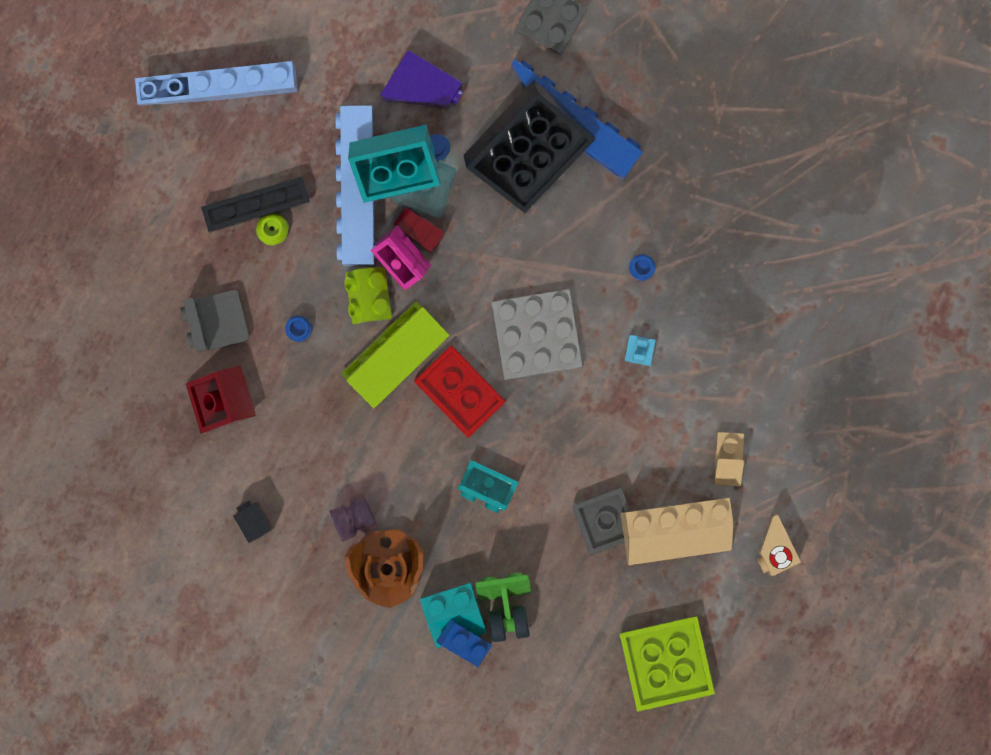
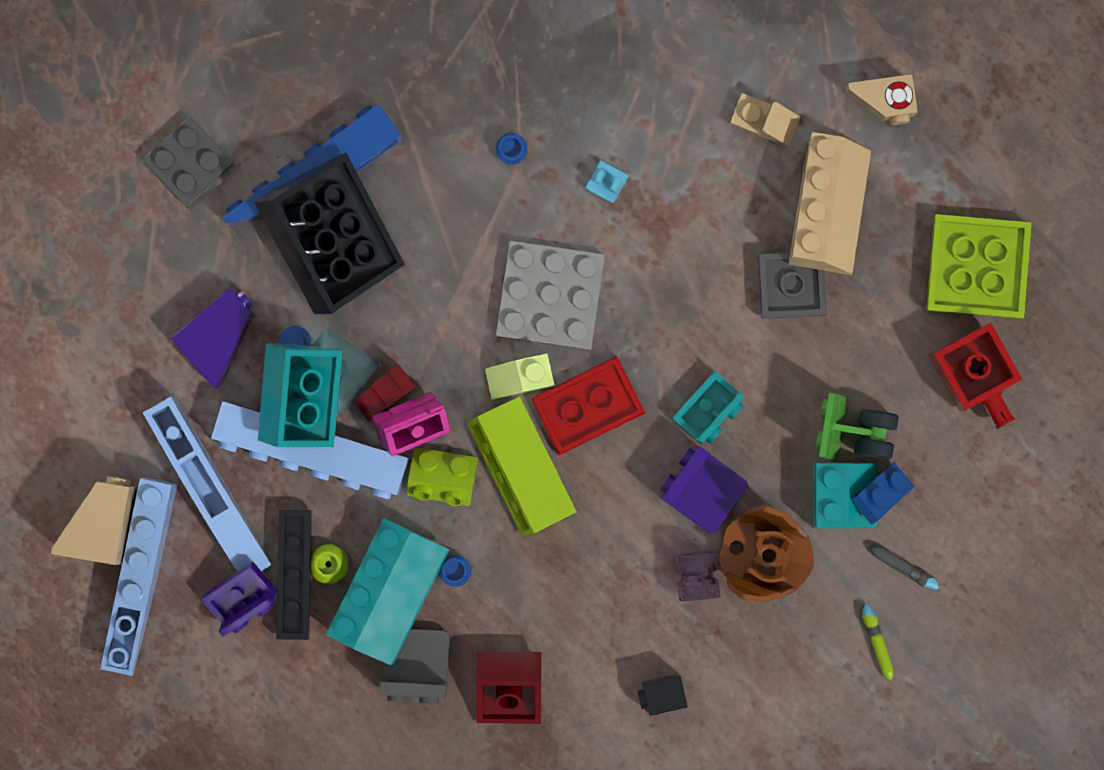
camera: 80 degrees left, 0 degrees up
none -> tan slope [51,476,138,565]
none -> light blue slope [143,397,272,571]
none -> dark purple bracket [201,561,277,637]
none -> teal slope [326,518,450,666]
none -> yellowish green slope [485,354,554,400]
none -> dark purple bracket [660,446,748,533]
none -> lime piece [862,604,894,680]
none -> dark grey piece [870,545,939,590]
none -> red brick [929,323,1023,429]

